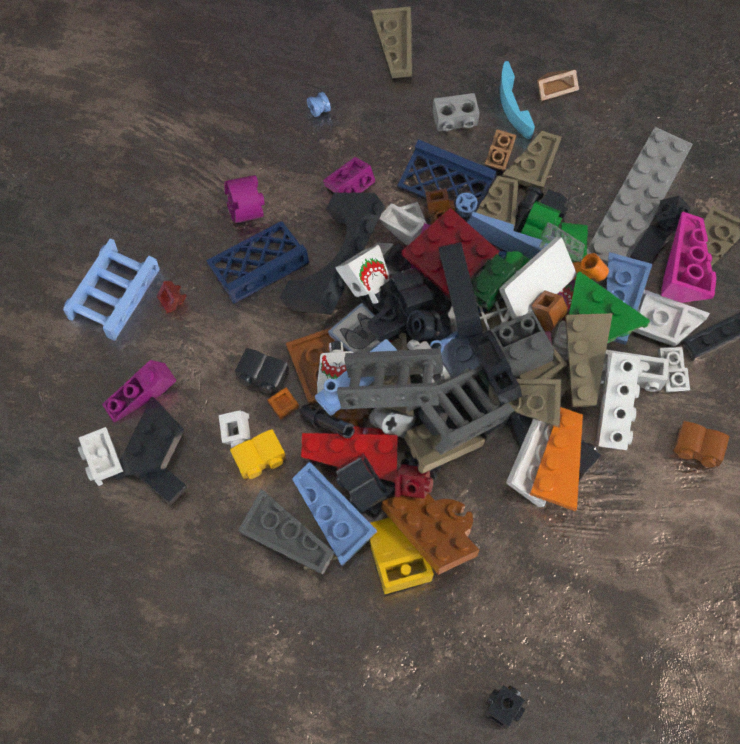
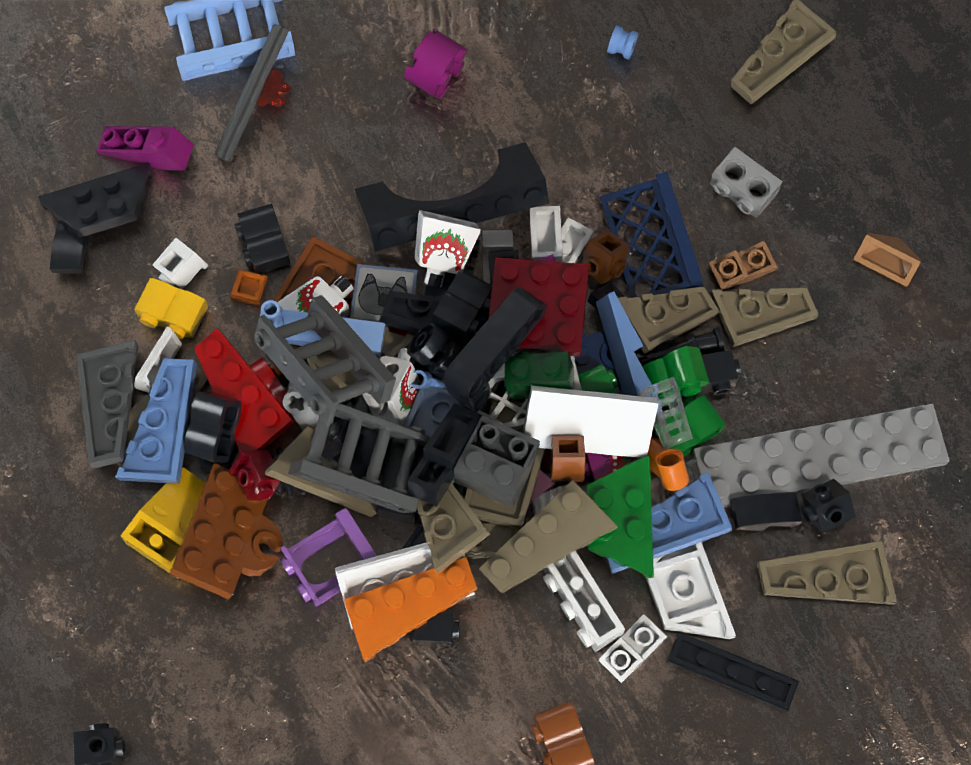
camera: 50 degrees right, 5 degrees up
white bracket [78,427,123,486] -> none
dark blue fence [206,221,309,304] -> none
black pin [300,404,355,439] -> none
magenta bracket [323,157,375,193] -> none
medium blue wheel [455,192,477,217] -> none
medium azure slope [499,61,535,140] -> none
white brick [595,352,643,450] -> none
dark pink wedge [661,212,717,303] -> none
none -> white slope [134,326,182,393]
none -> dark grey axle [215,24,288,161]
none -> medium lavender panel [280,508,377,607]

